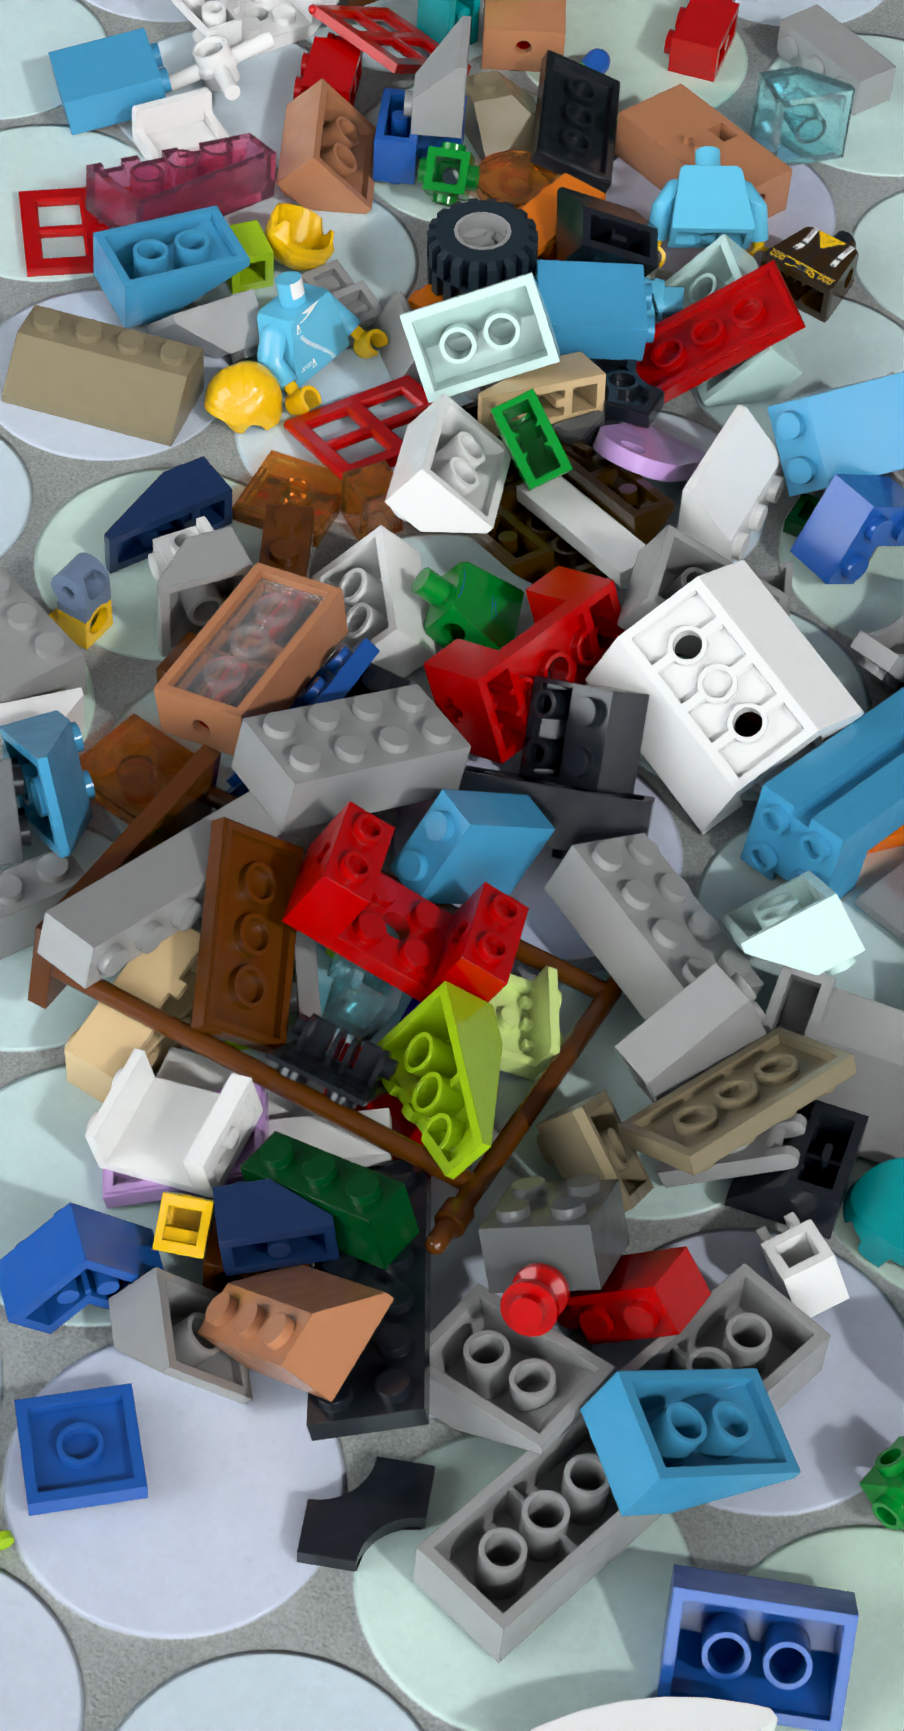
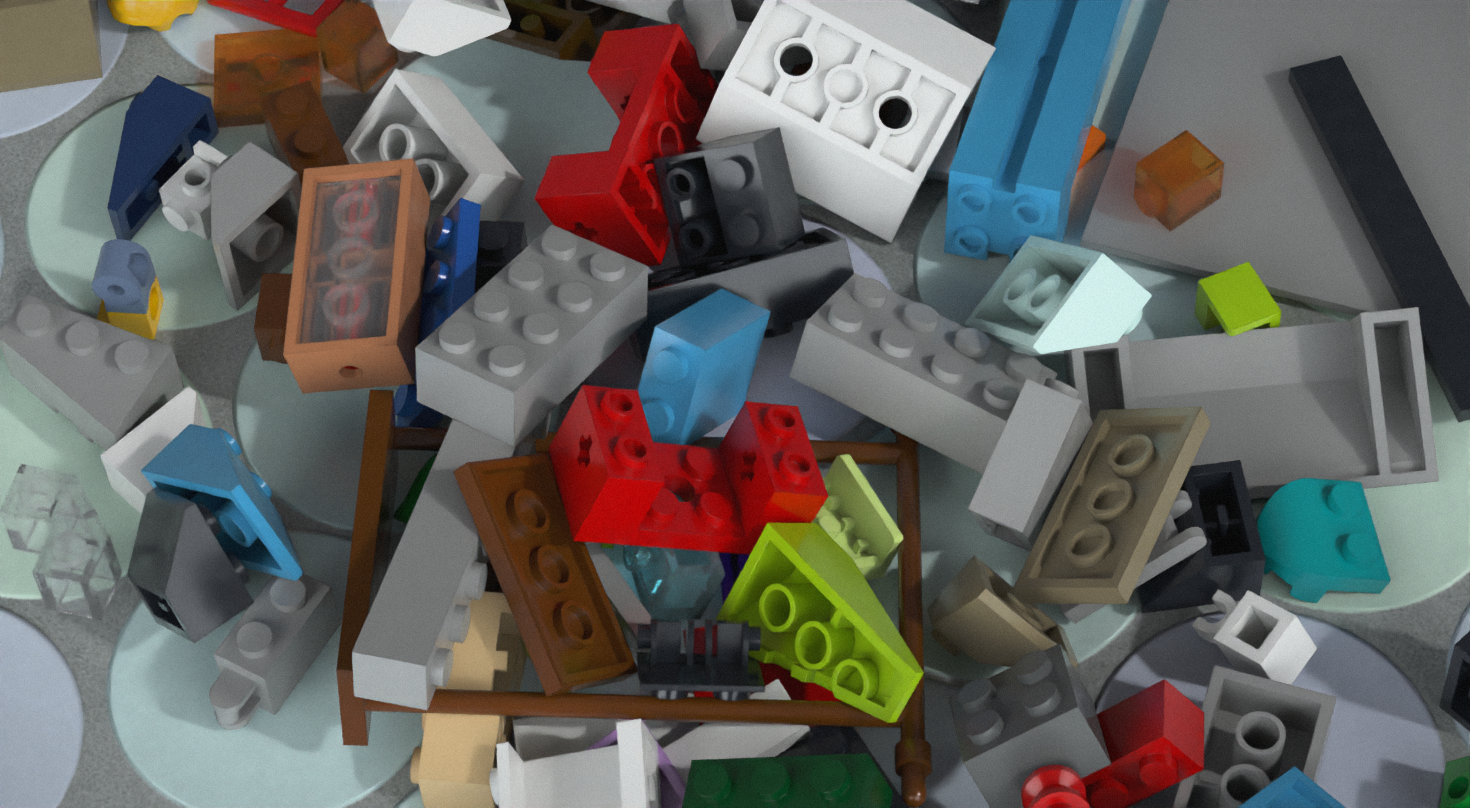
camera: 20 degrees left, 5 degrees up
clear orange plate [79,713,194,825] -> none
green torso [411,562,524,650] -> none

